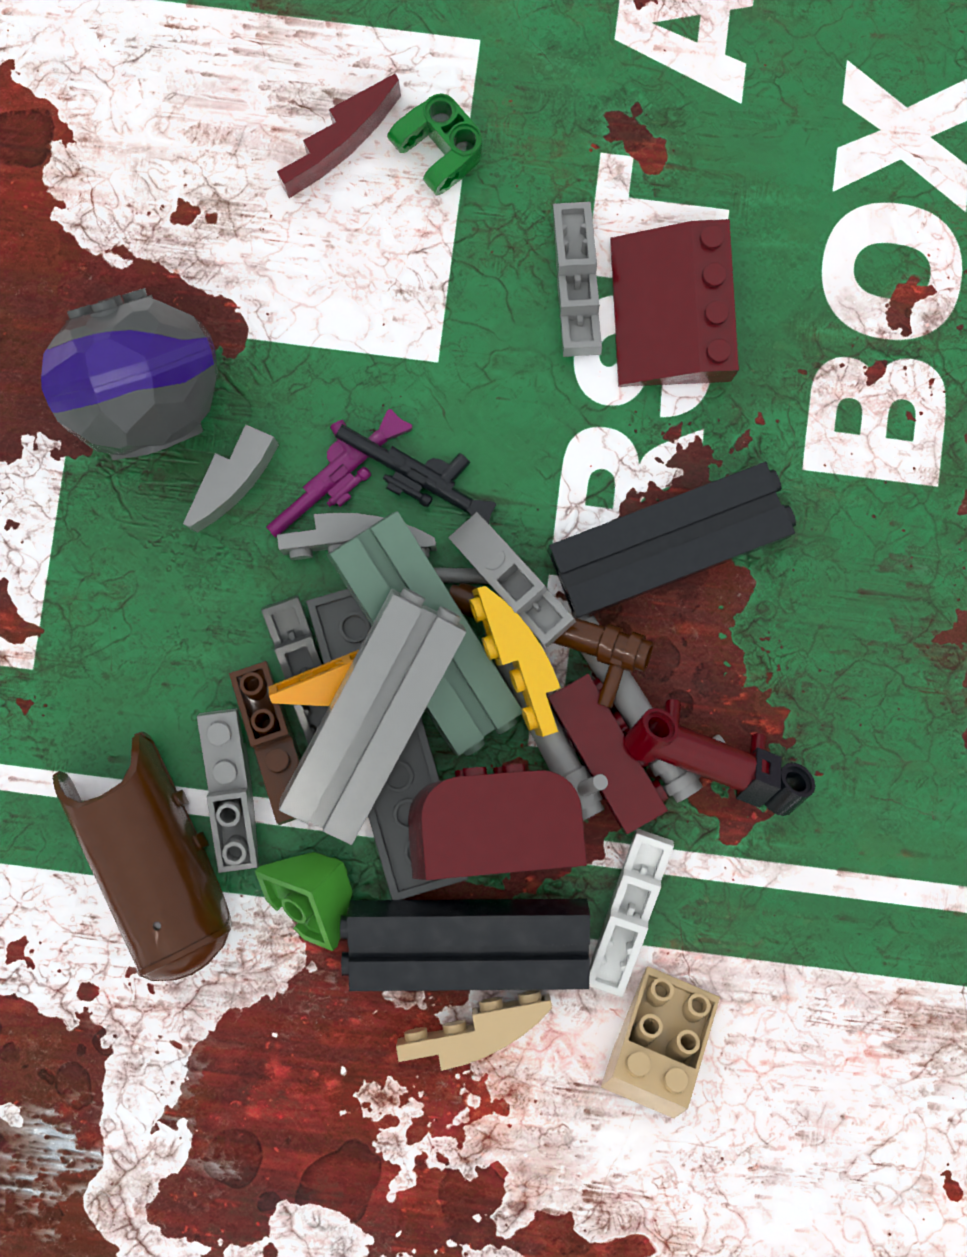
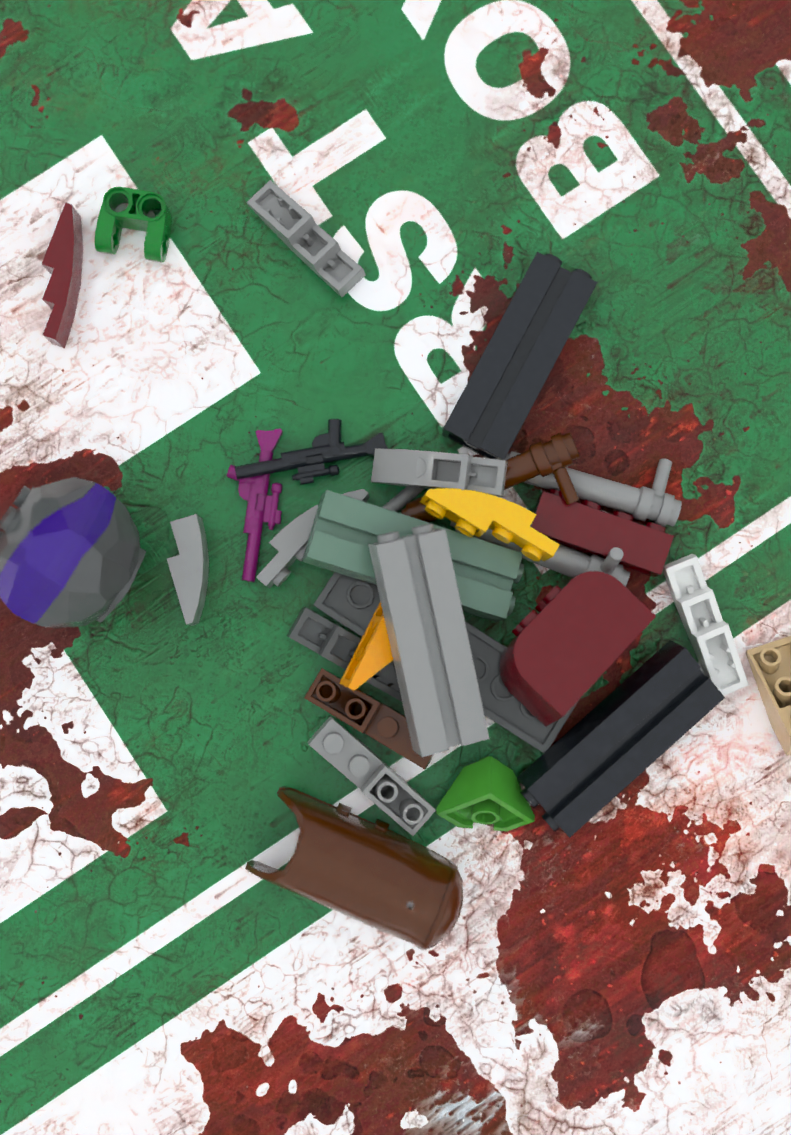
camera: 35 degrees left, 0 degrees up
tan slope [396,990,552,1071] -> none
dark red slope [610,219,739,387] -> none
dark red piece [625,699,816,816] -> none

